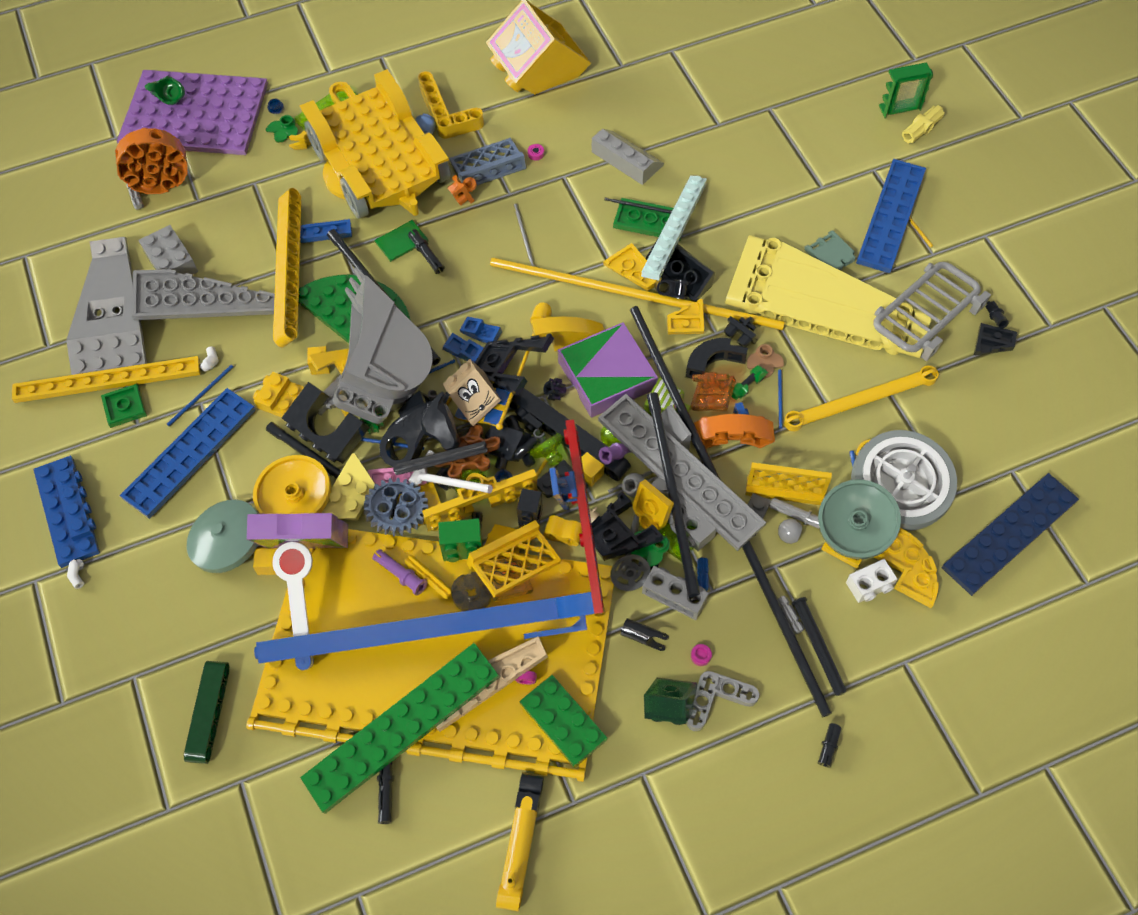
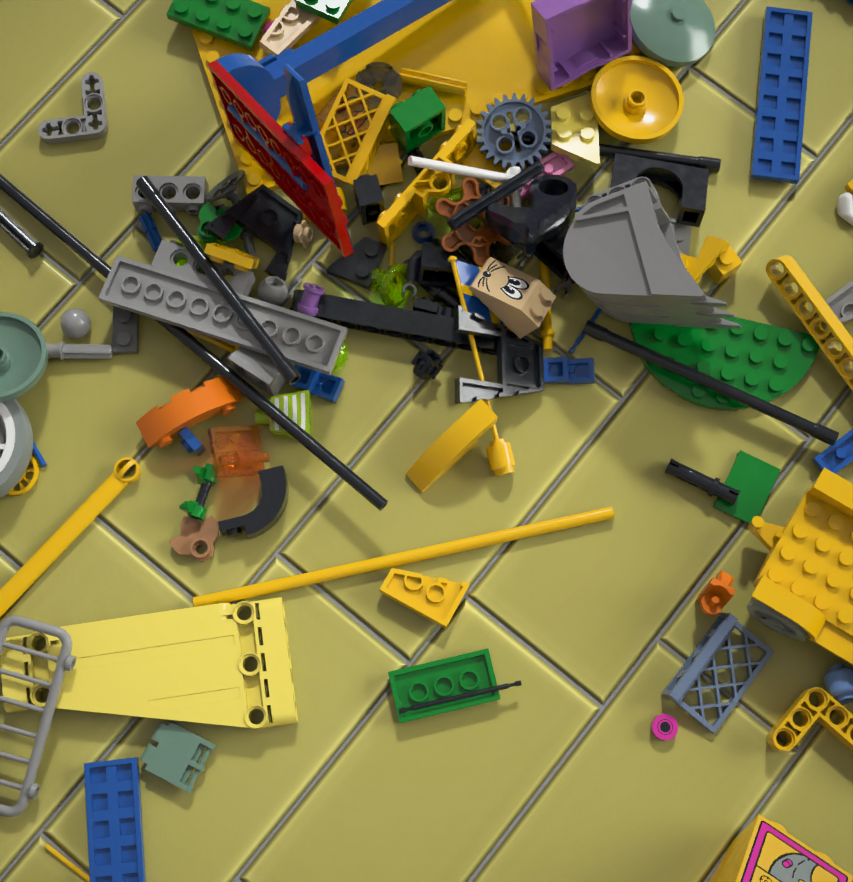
camera: 150 degrees right, 15 degrees up
blue piece [167,365,234,426] -> none
yellow plate [253,371,304,418] -> none
medium lavender pin [373,549,427,596] -> none
blue slope [460,316,502,343] -> none
light grey piece [514,204,535,267] -> none
medium lavender tile [558,322,658,418] -> none
yellow brick [581,452,604,487] -> none
light grey slope [592,129,664,185] -> none
black piece [620,618,669,651] -> none
light aqua plate [641,175,707,281] -> none
clear green slope [644,678,697,725] -> none
black slope [645,237,715,302] -> none
black piece [654,278,690,299] -> none
yellow wing [667,299,704,335] -> none
dark pink tile [691,644,712,666] -> none
black hips [724,316,758,348] -> none
yellow fence [745,462,832,505] -> none
blue axle [778,370,783,429] -> none
light grey axle [778,596,804,635] -> none

